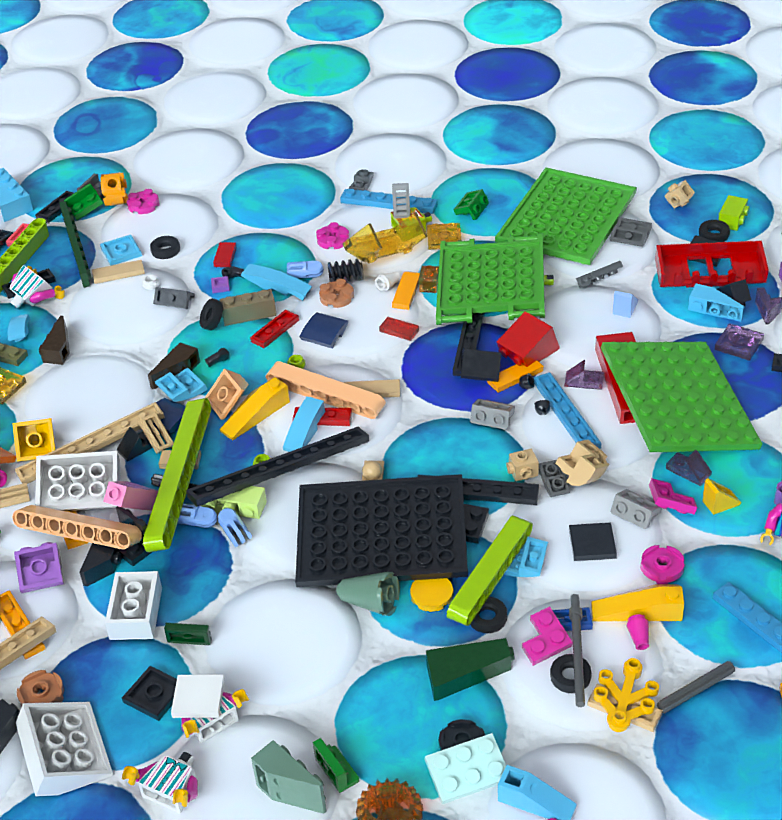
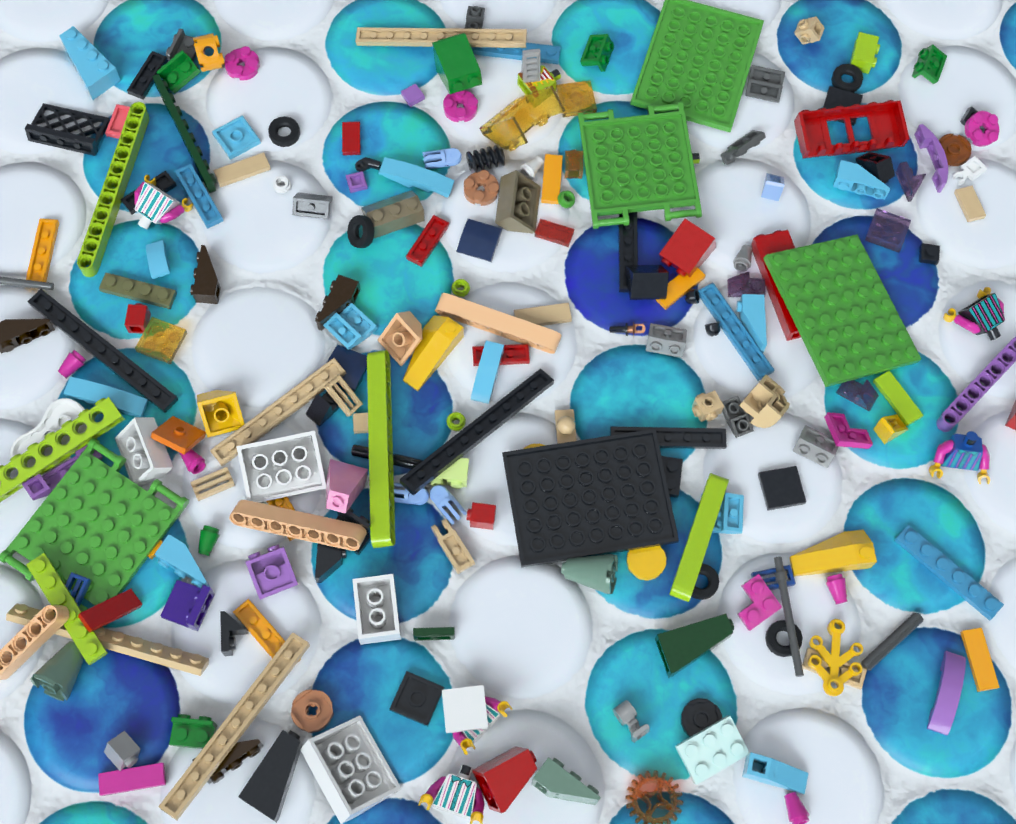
camera: 15 degrees left, 25 degrees up
black arm [204,348,230,367] -> none
green bracket [312,738,359,793] -> none
dark pink plate [640,545,685,584] -> none
none -> dark azure plate [175,164,223,229]
none -> tan plate [355,27,527,48]
none -> medium lavender tile [401,84,425,107]
none -> tan hinge [431,519,475,574]
none -> green slope [432,33,482,94]
none -> red brick [466,502,496,530]
none -> red slope [472,746,537,814]
none -> dark tan slope [495,170,541,234]
none -> bright green plate [557,191,575,208]
none -> piece [609,322,646,337]
none -> light grey leg [612,700,650,743]
none -> light grey cone [733,245,752,272]
none -> medium azure slope [736,294,767,353]
none -> lime tile [873,370,924,426]
none -> medium lavender slope [927,651,966,736]

